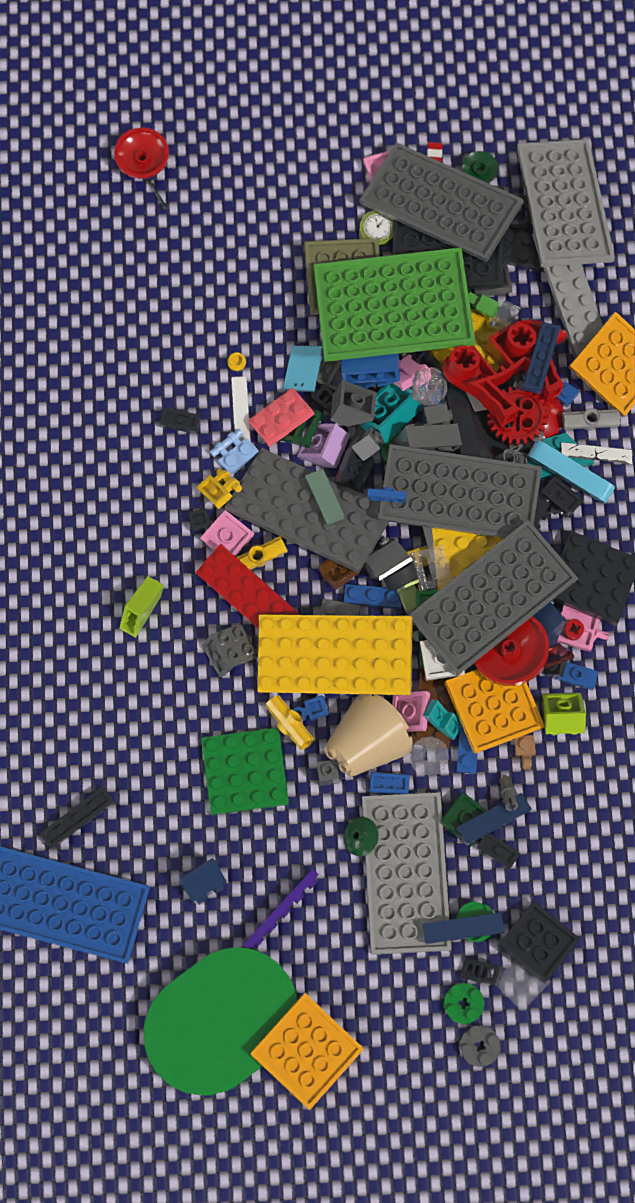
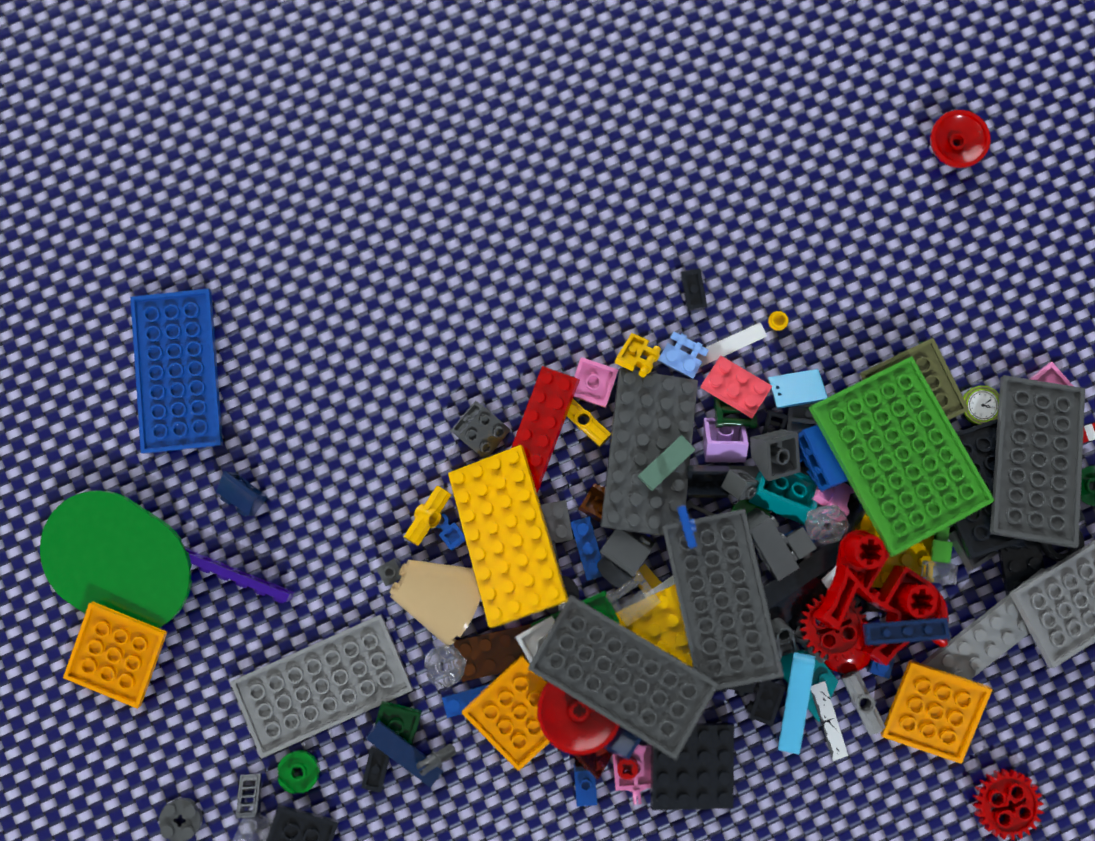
camera: 75 degrees right, 10 degrees up
black plate [39,786,115,850] -> none
lime slope [119,576,164,638] -> none
black hinge [147,178,169,211] -> none
black plate [188,508,211,532] -> none
green plate [201,728,289,816] -> none
dark green dish [343,817,379,856] -> none
blue plate [369,772,410,795] -> none
bright pink plate [392,691,430,732] -> none
yellowish green bracket [397,579,421,612] -> none
dark blue tile [422,913,504,944] -> none
teal slope [423,700,462,740] -> none
green plate [444,983,484,1025] -> none
medium nougat plate [514,735,536,770] -> none
lime slope [542,693,586,735] -> none

